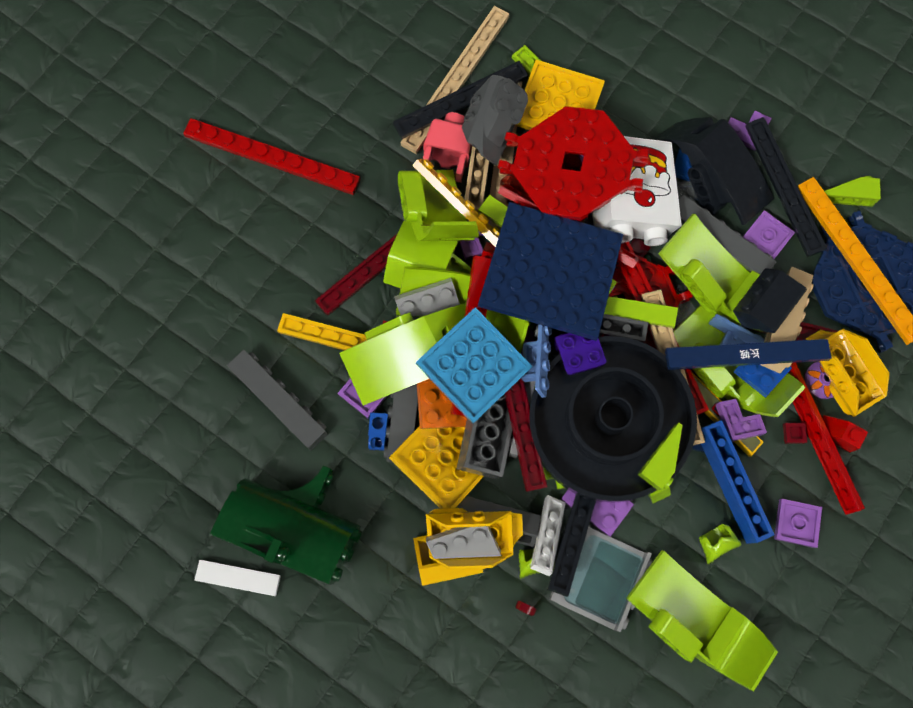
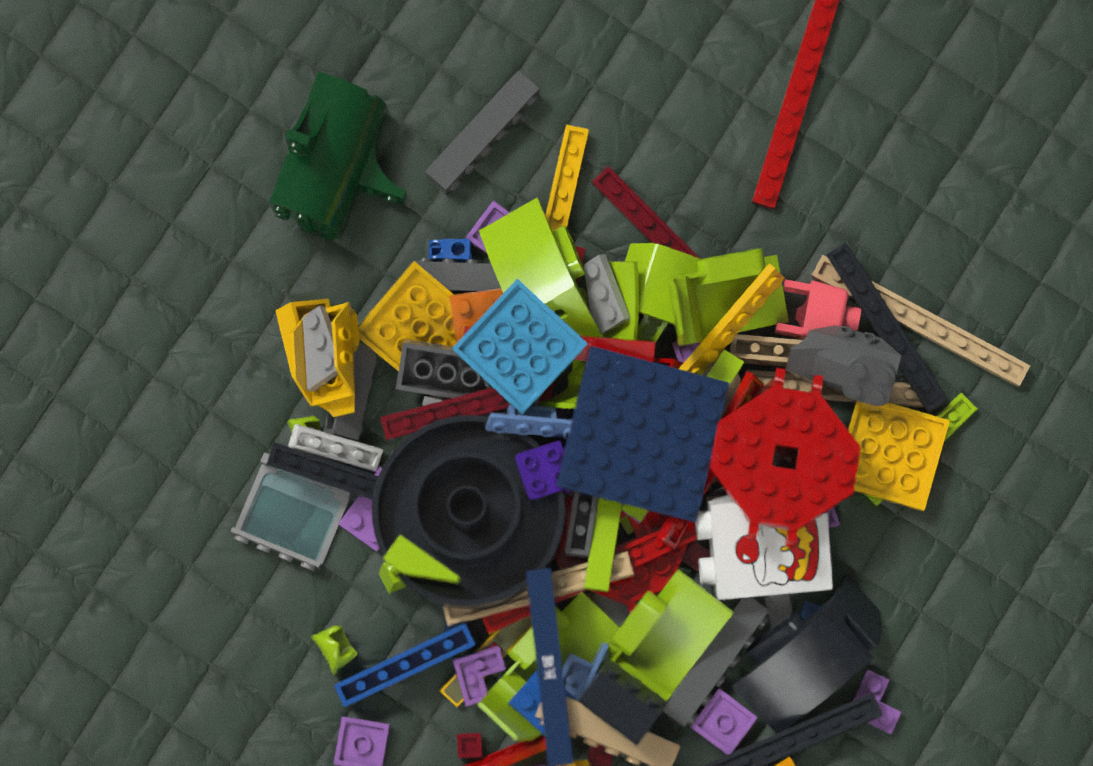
camera: 85 degrees right, 5 degrees up
white tile [195,560,281,596] -> none
dark red tile [515,600,537,617] -> none
lime beam [626,550,778,692] -> none

